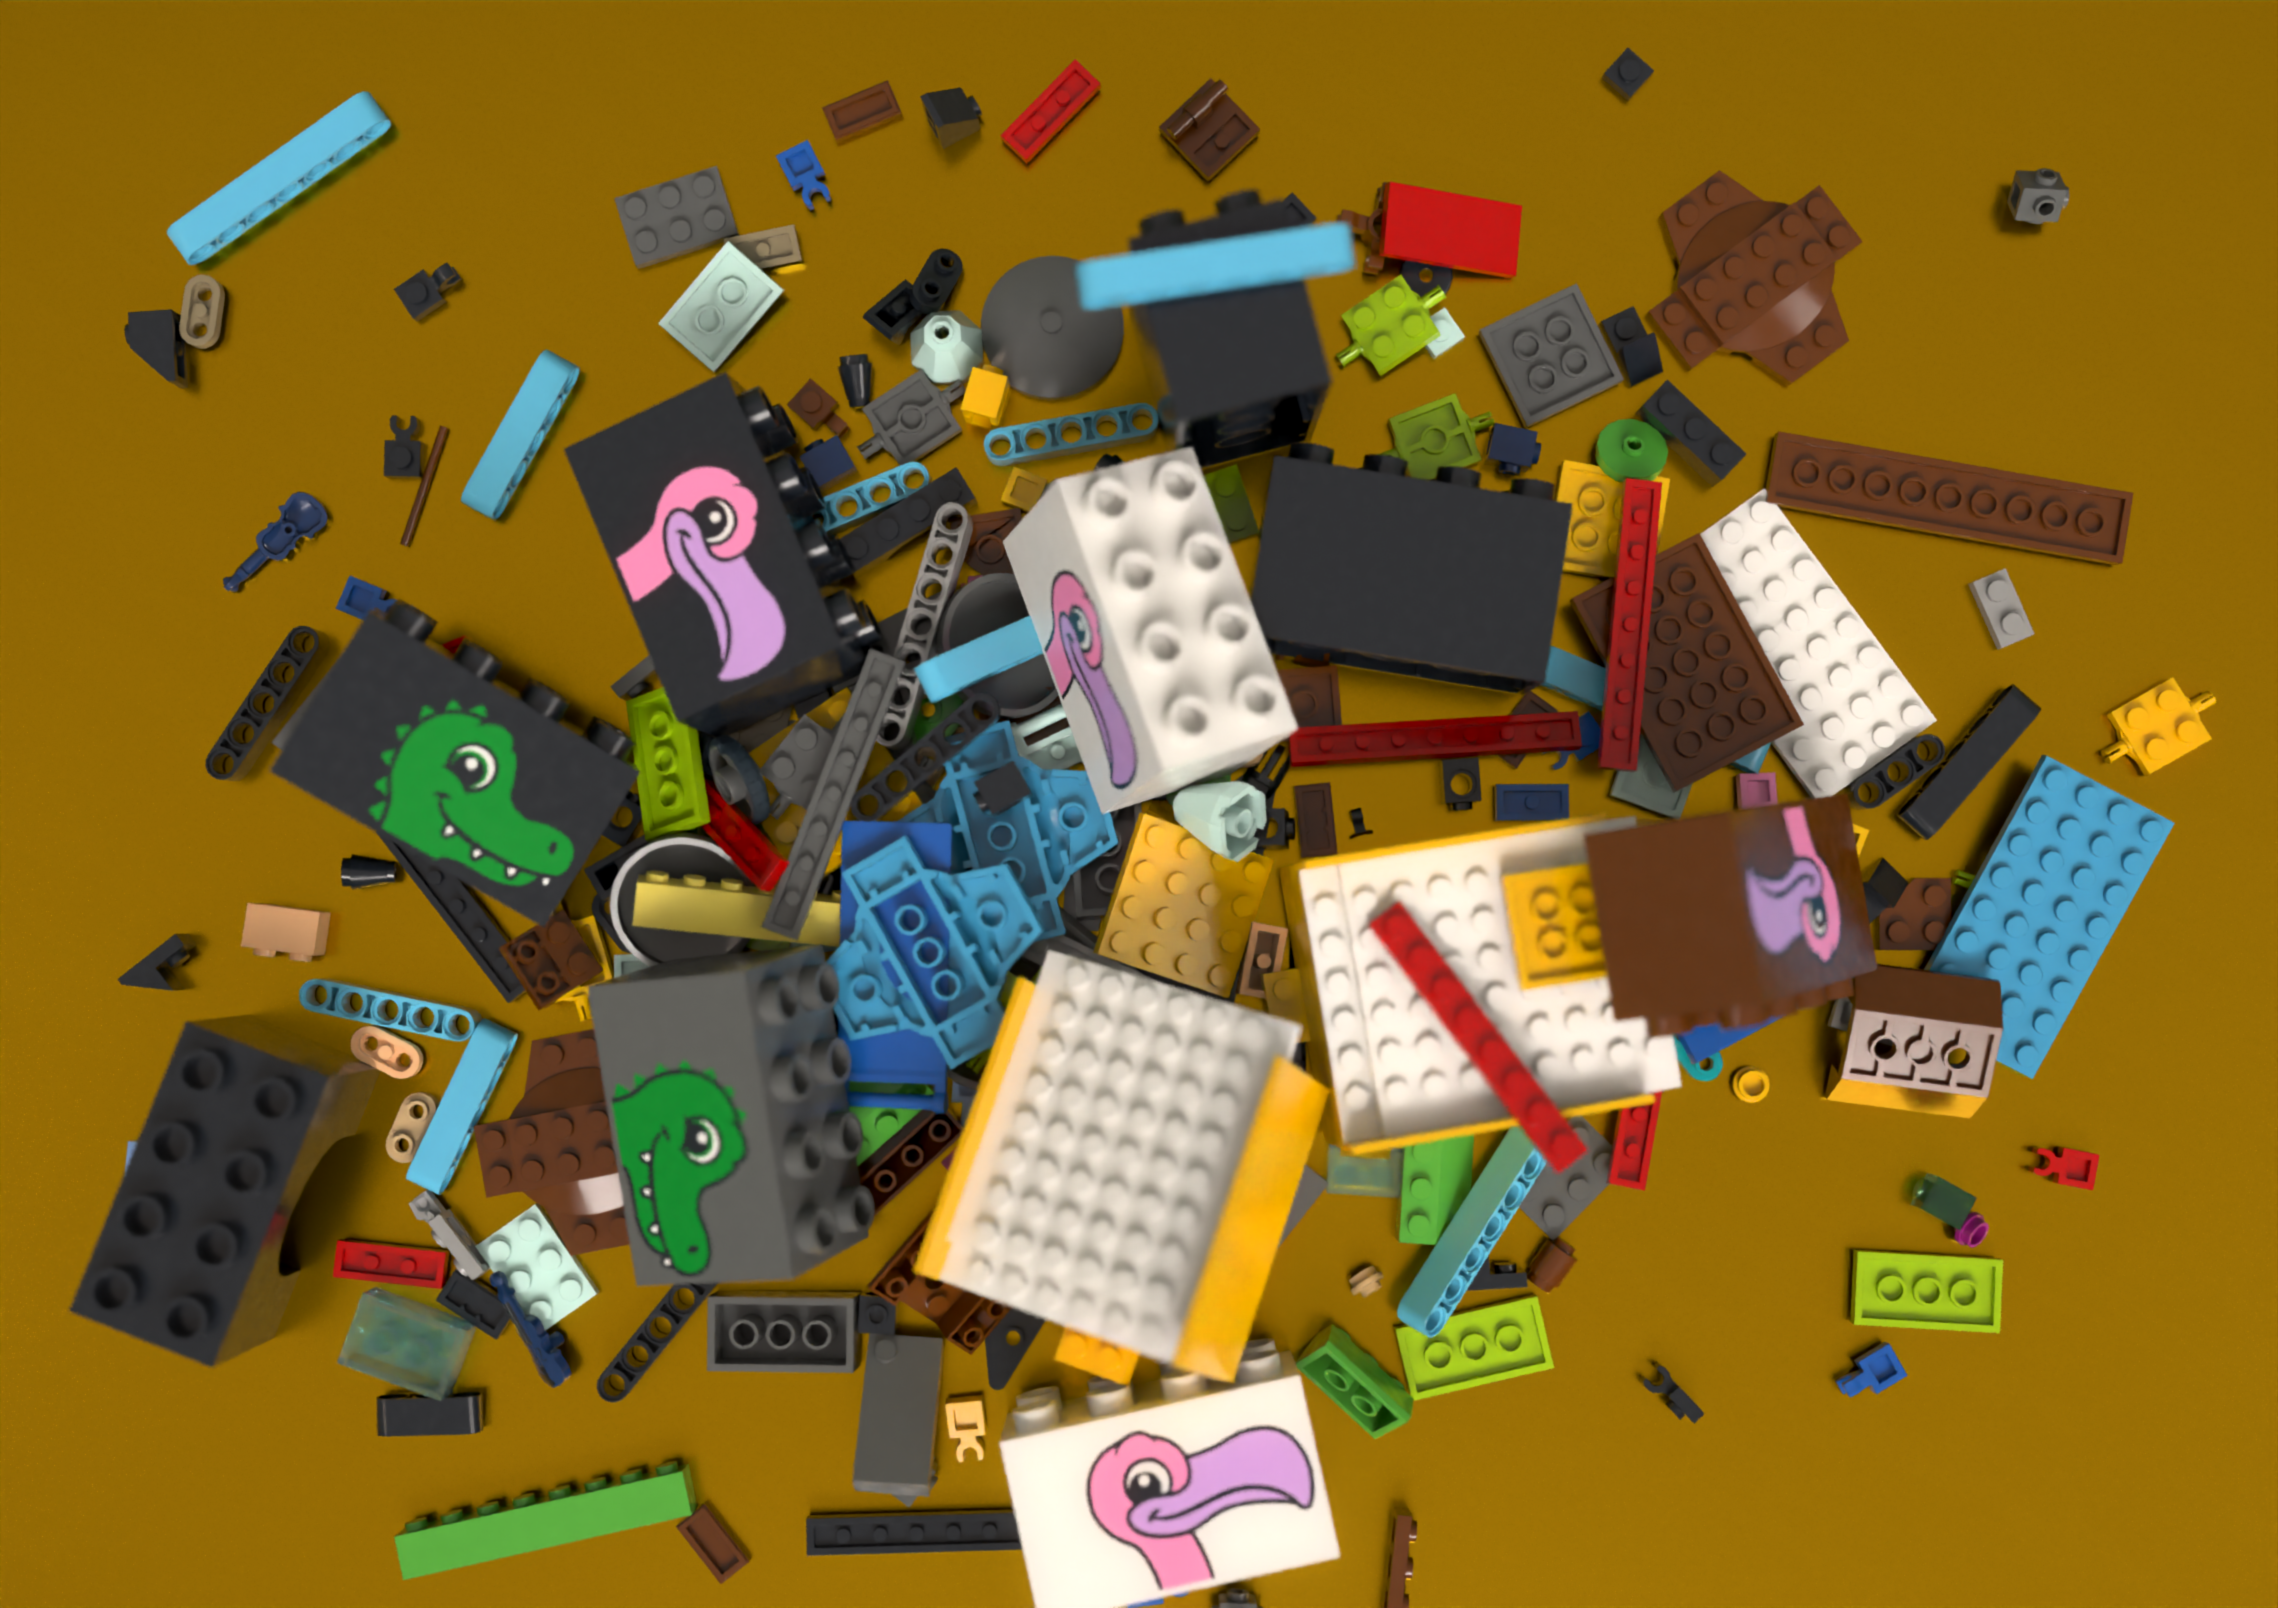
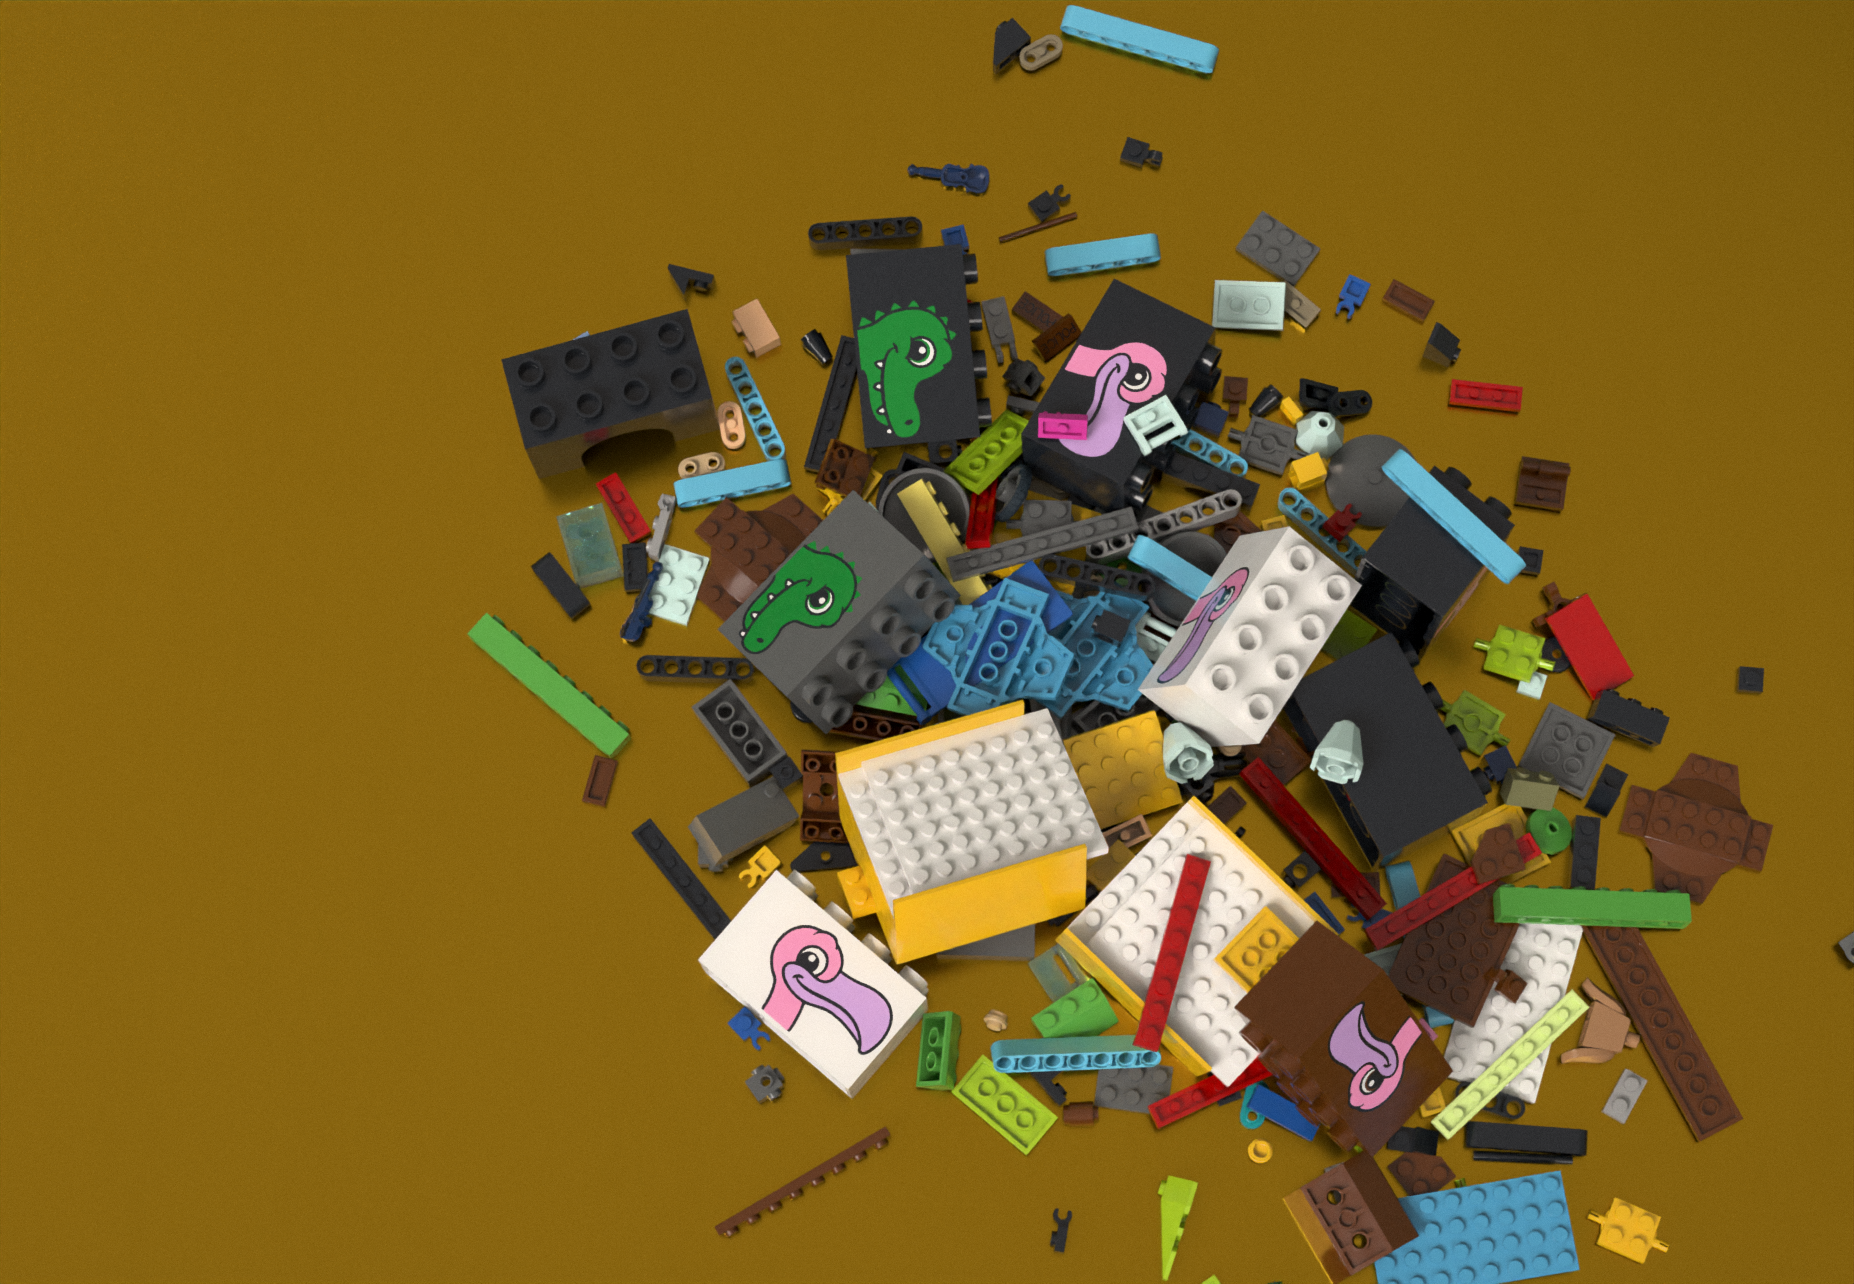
camera: 60 degrees right, 10 degrees down
none -> light grey hinge [981,296,1018,363]
none -> dark grey brick [1002,358,1045,396]
none -> reddish brown tile [1012,291,1063,333]
none -> reddish brown tile [1032,313,1082,361]
none -> dark pink plate [1038,411,1088,440]
none -> light aqua plate [1124,395,1188,456]
none -> lime wedge [1158,1176,1198,1281]
none -> yellow plate [1280,397,1304,426]
none -> light aqua cone [1310,720,1363,784]
none -> red plate [1322,504,1362,542]
none -> yellowish green tile [1431,989,1589,1140]
none -> reddish brown plate [1470,823,1526,885]
none -> black bar [1473,1150,1573,1165]
none -> reddish brown plate [1486,966,1528,1004]
none -> bright green brick [1493,884,1692,929]
none -> olive brick [1500,767,1559,811]
none -> medium nougat torso [1561,977,1640,1064]
none -> black brick [1587,689,1670,747]

